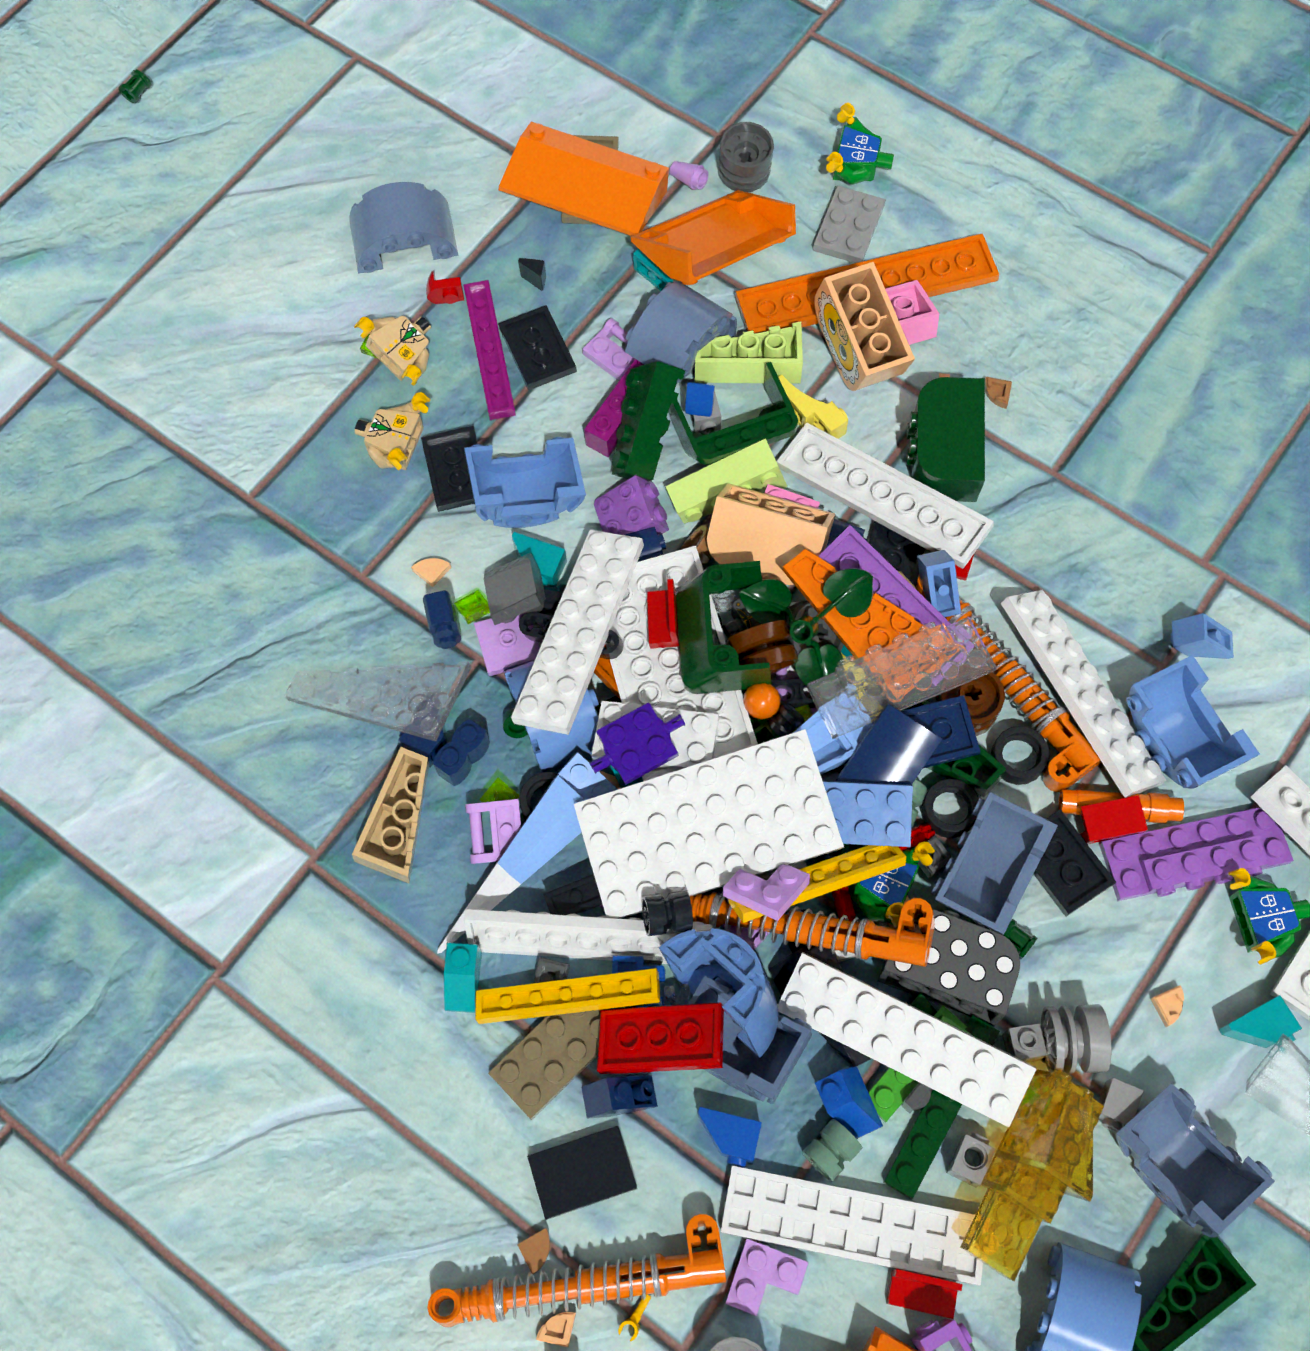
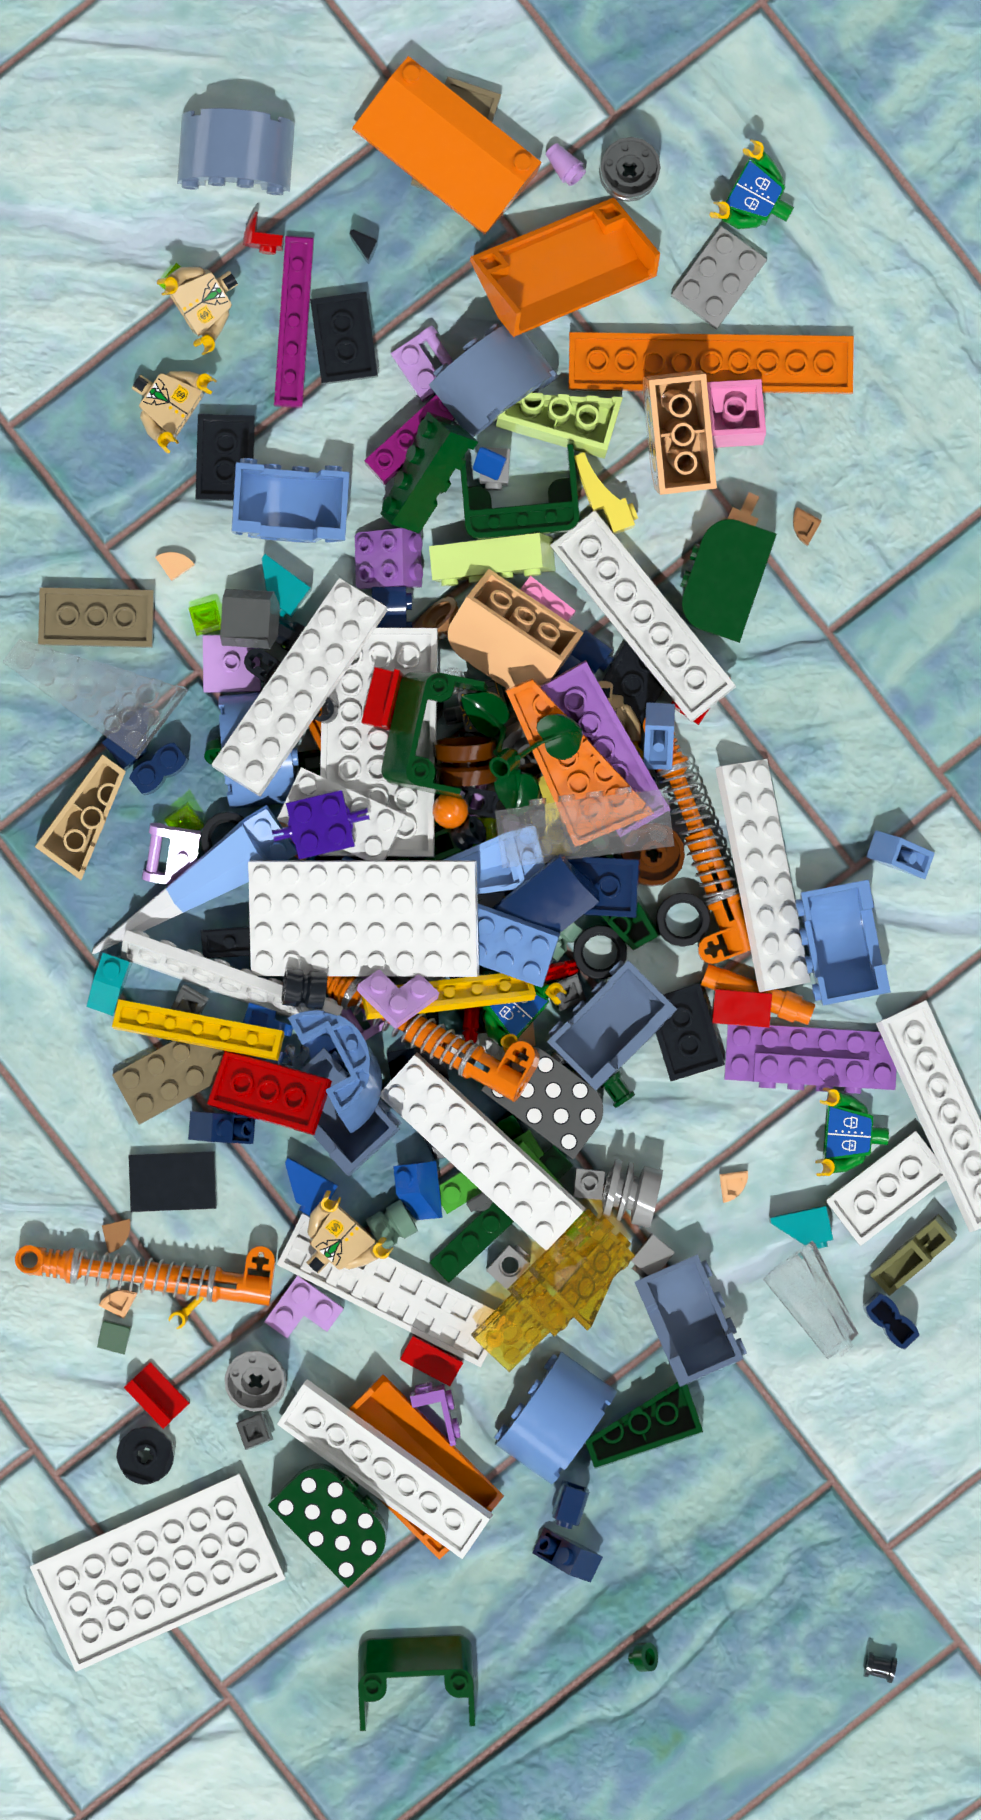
camera: 15 degrees right, 20 degrees up
dark blue brick [423,590,461,649] -> none
none -> dark tan plate [38,588,154,648]
none -> tan torso [306,1190,394,1274]

